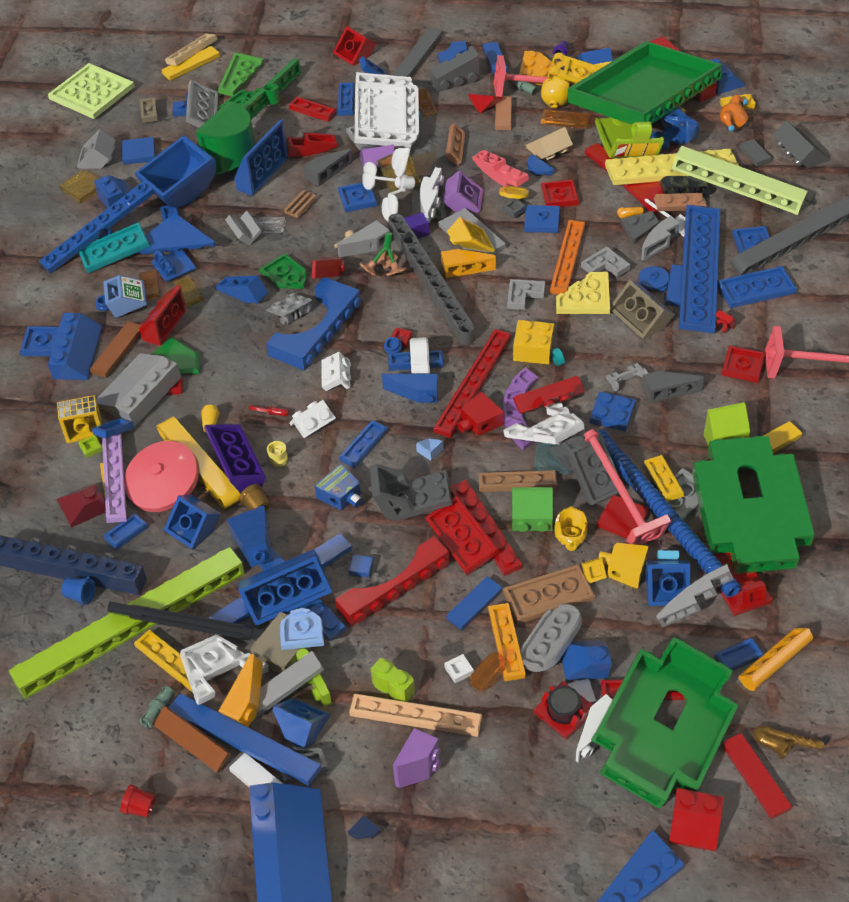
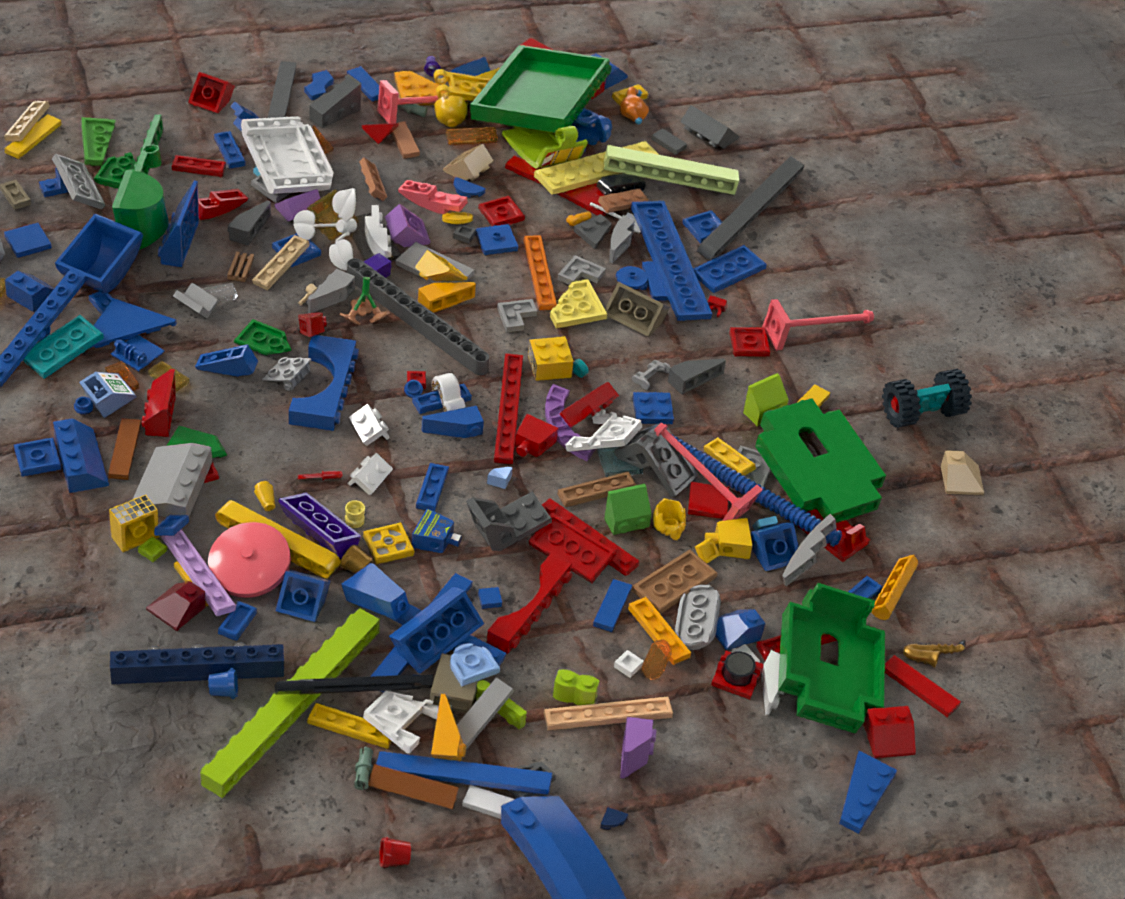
camera: 30 degrees left, 5 degrees down
blue slope [273,698,330,748] -> none
none -> tan tile [252,235,310,290]
none -> yellow piece [363,522,414,564]

